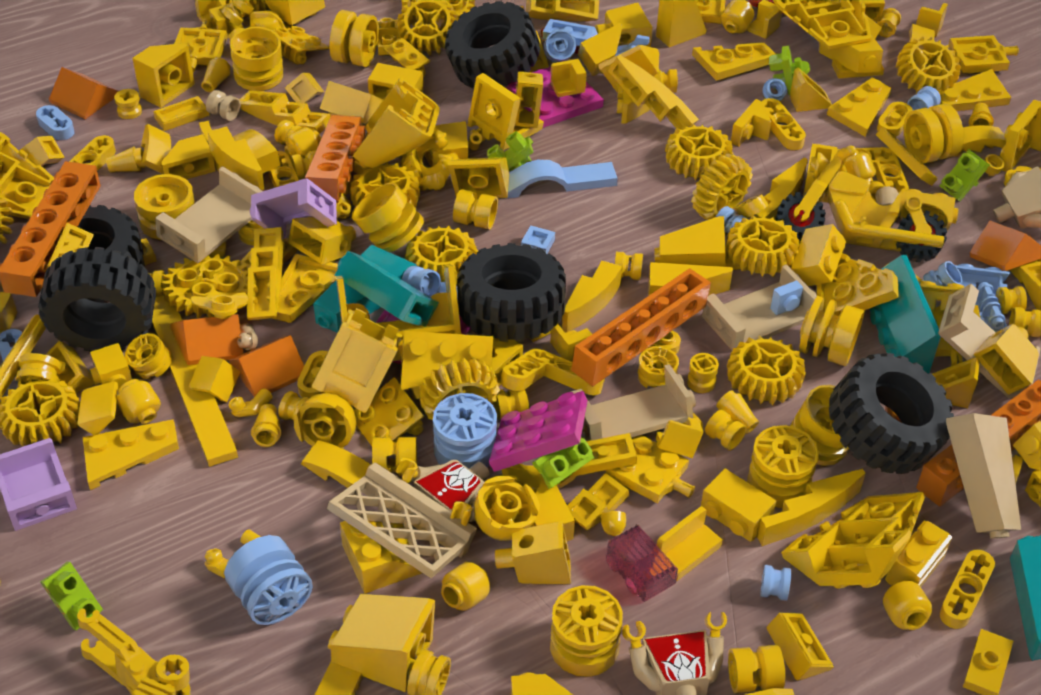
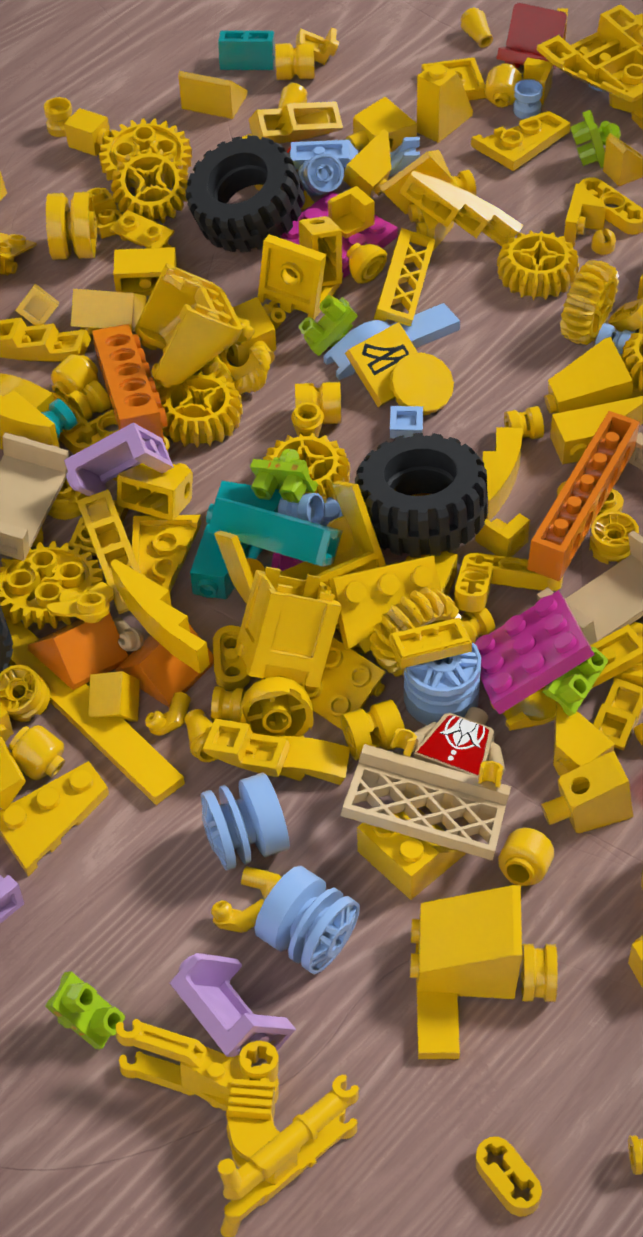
camera: 15 degrees left, 5 degrees up
yellow wheel [274,119,303,146] -> none
yellow wheel [352,182,424,253] -> none
yellow slope [448,157,510,198] -> none
yellow cylinder [473,476,540,541] -> none
light blue plate [762,78,787,101] -> none
none -> teal wheel [41,398,77,439]
none -> yellow slope [110,559,210,674]
none -> lavender panel [170,953,296,1059]
none -> light blue wheel [200,772,290,871]
none -> yellow slope [203,719,290,777]
none -> lime hips [250,449,318,503]
none -> yellow cone [291,402,324,438]
none -> yellow tile [345,322,418,407]
none -> yellow brick [346,243,387,284]
none -> yellow fence [373,228,436,327]
none -> yellow tile [389,352,454,416]
none -> yellow plate [389,617,472,669]
none -> light blue wheel [513,79,543,119]
none -> yellow hinge [591,228,616,255]

